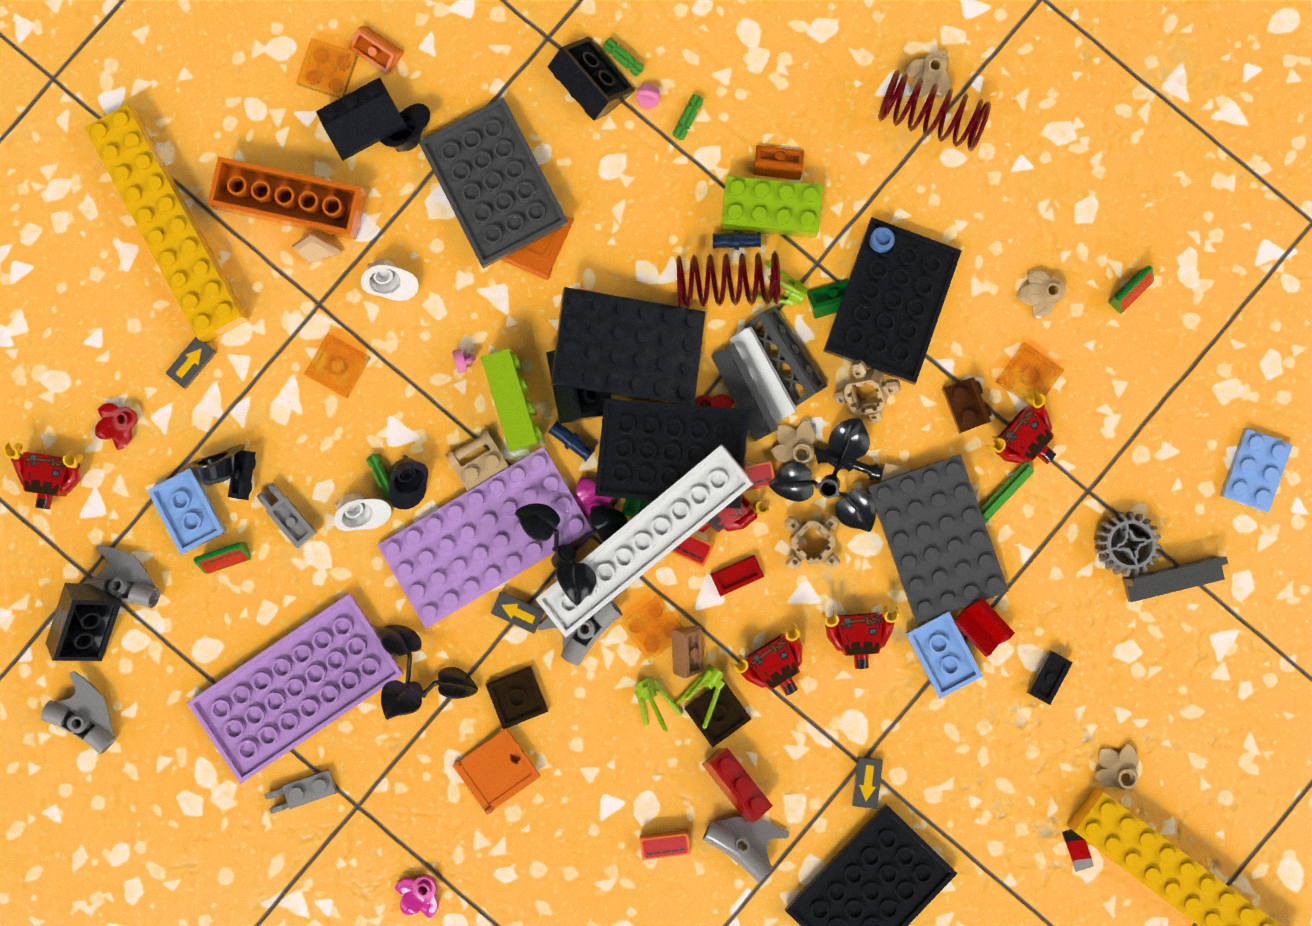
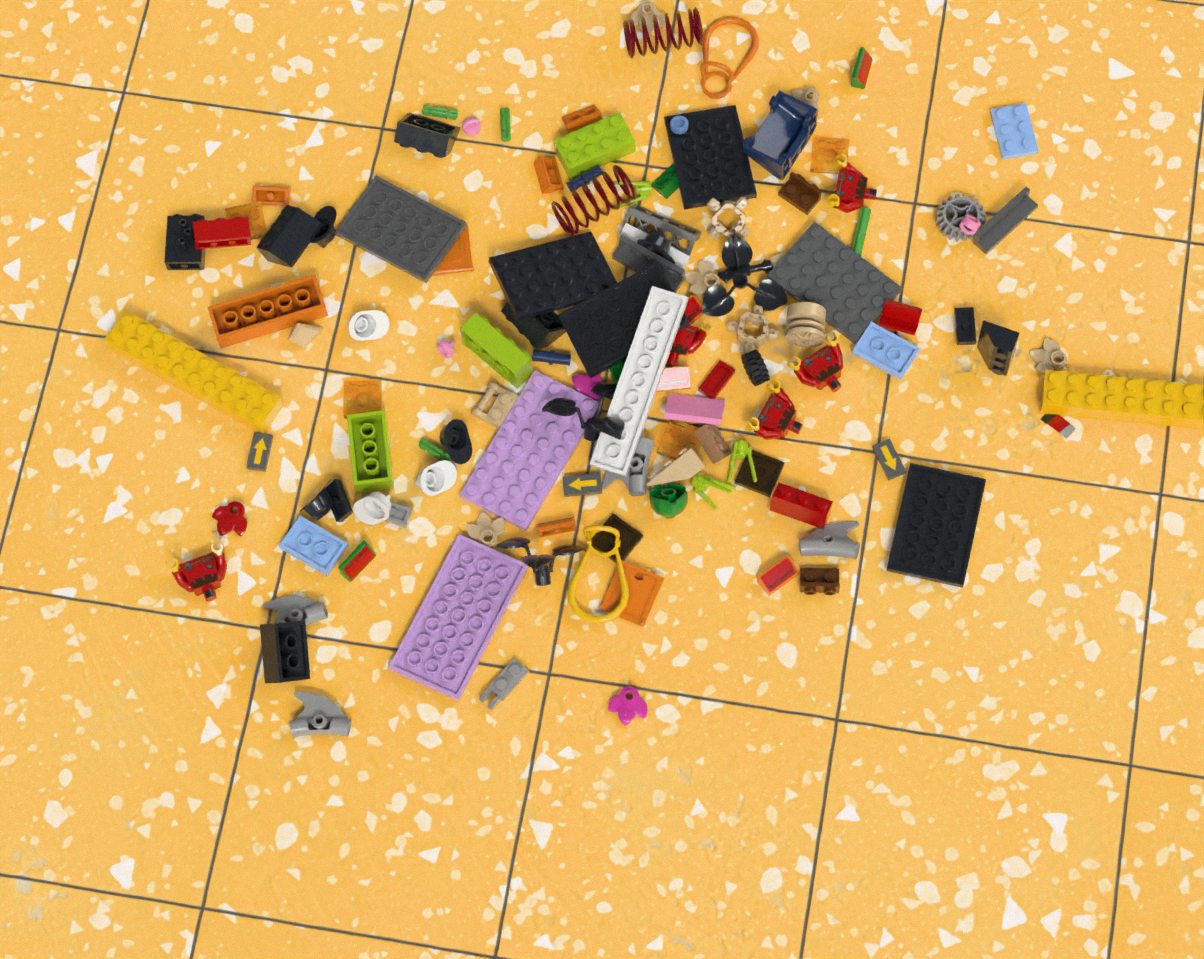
camera: 25 degrees left, 20 degrees down
none -> black piece [164,214,206,270]
none -> red brick [193,216,251,250]
none -> lime brick [347,410,394,494]
none -> white piece [353,492,391,525]
none -> tan plate [467,512,505,548]
none -> orange slope [534,156,564,194]
none -> orange slope [536,517,576,537]
none -> yellow animal [567,525,629,624]
none -> black piece [637,230,676,265]
none -> tan slope [646,448,706,486]
none -> green cylinder [649,483,688,518]
none -> bright pink tile [664,394,725,425]
none -> orange animal [700,17,759,99]
none -> black tyre [741,349,770,386]
none -> dark blue windscreen [742,90,818,180]
none -> tan wheel [785,302,826,348]
none -> reddish brown bracket [800,568,840,595]
none -> bright pink tile [960,214,981,235]
none -> black slope [977,320,1020,376]

